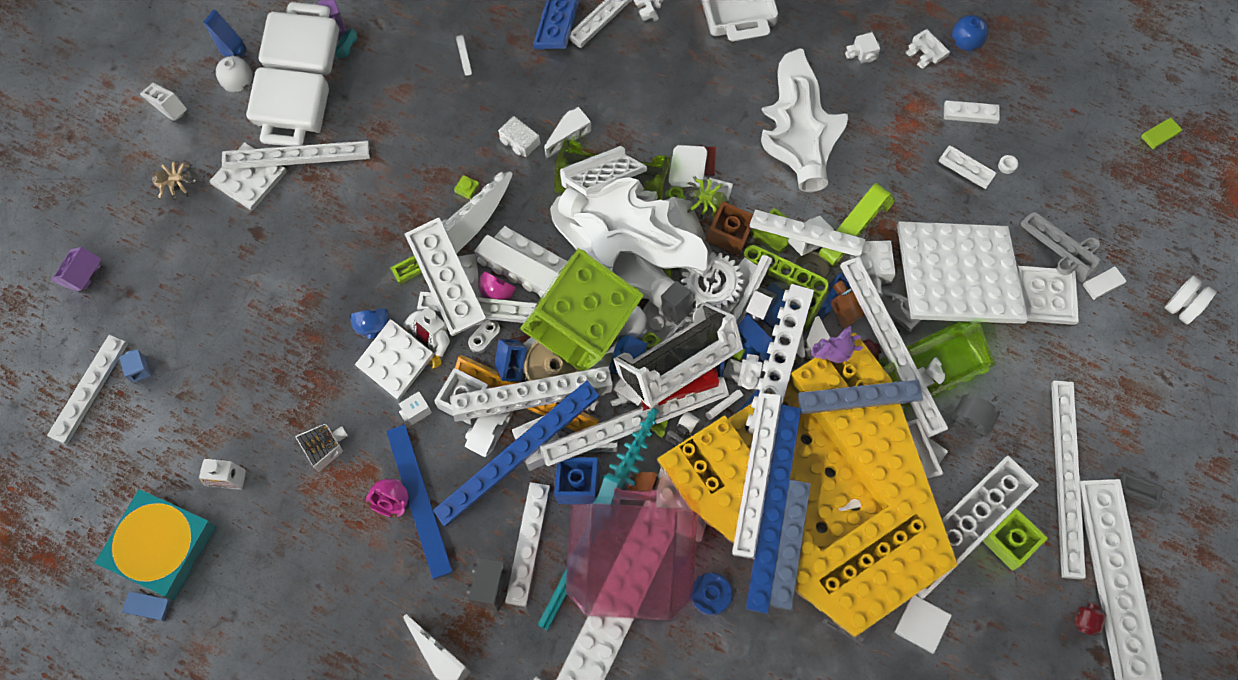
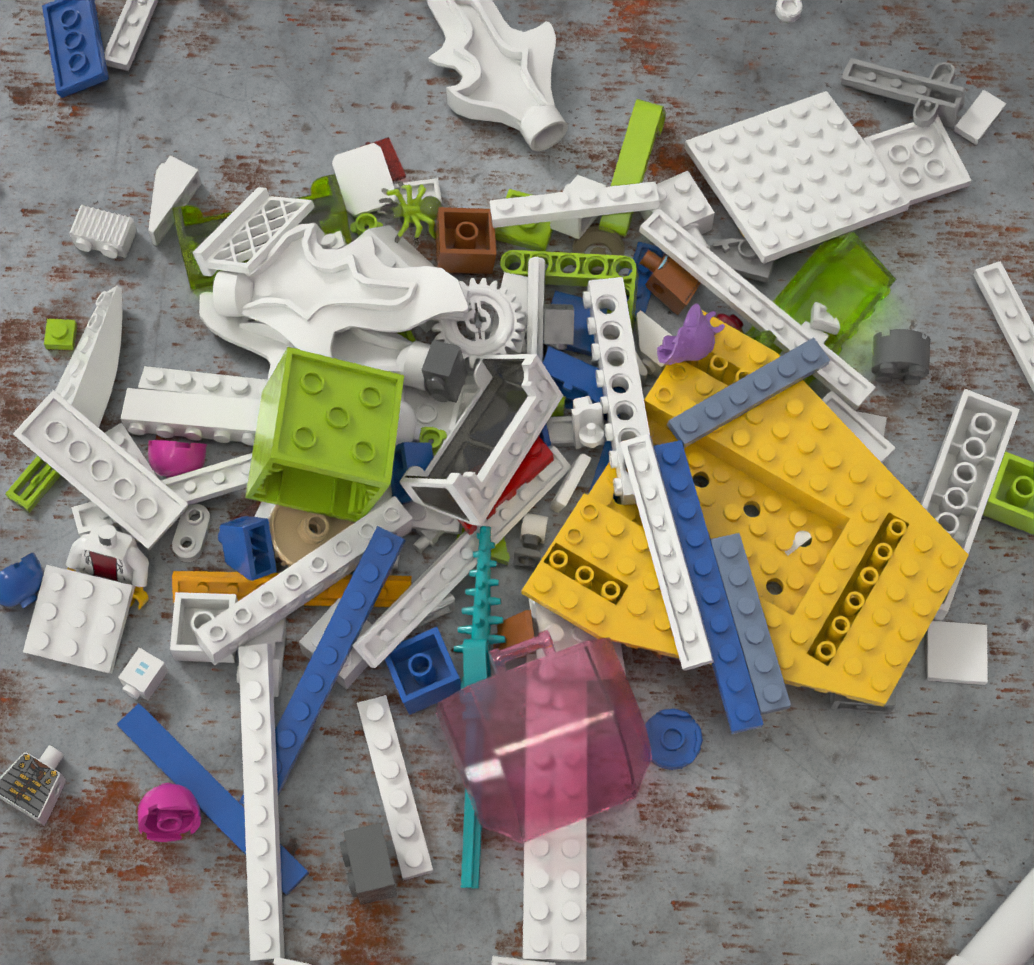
camera: 30 degrees left, 0 degrees up
white plate [938,145,996,189] -> none
none -> white plate [238,643,285,961]

